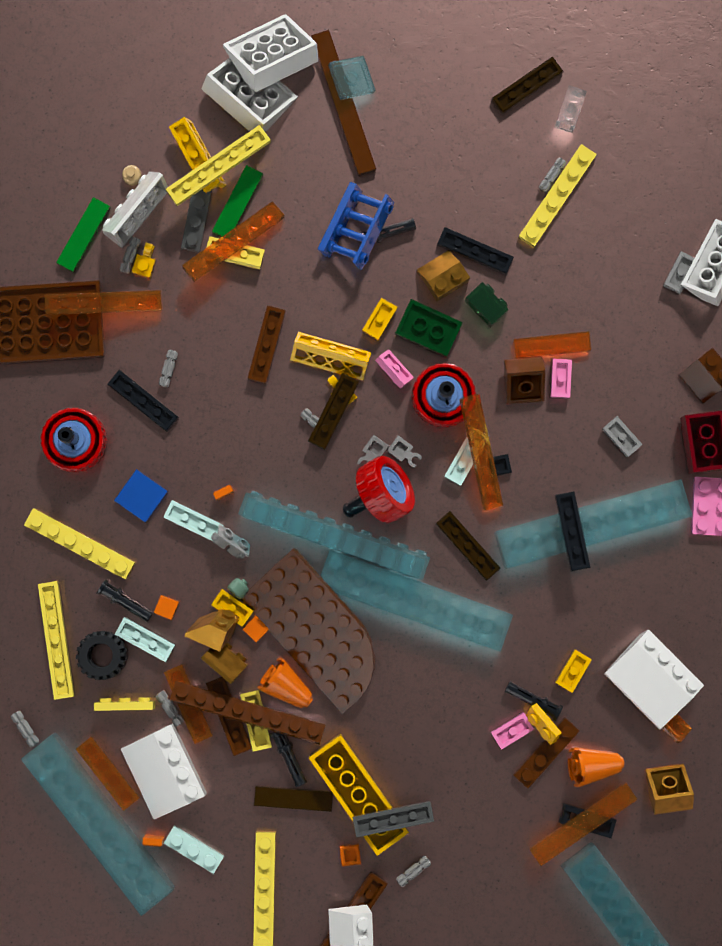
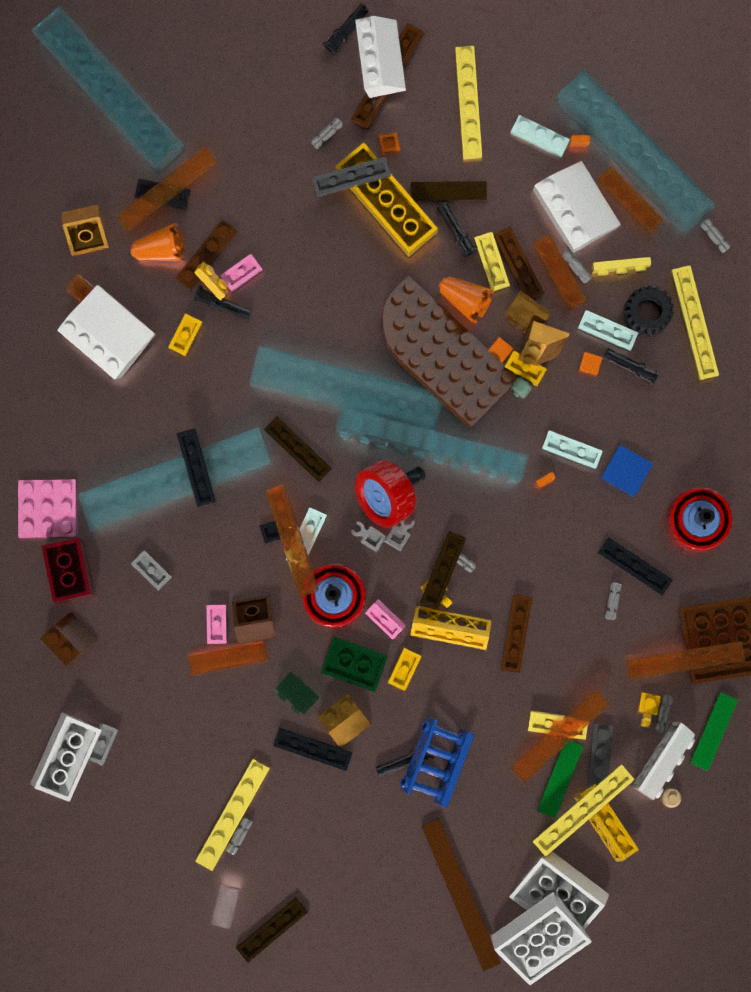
camera: 175 degrees left, 0 degrees up
light yellow plate [24,508,135,579] -> none
reddish brown plate [170,681,325,745] -> none
light grey hinge [211,524,250,559] -> none
clear light blue tile [328,56,376,100] -> none

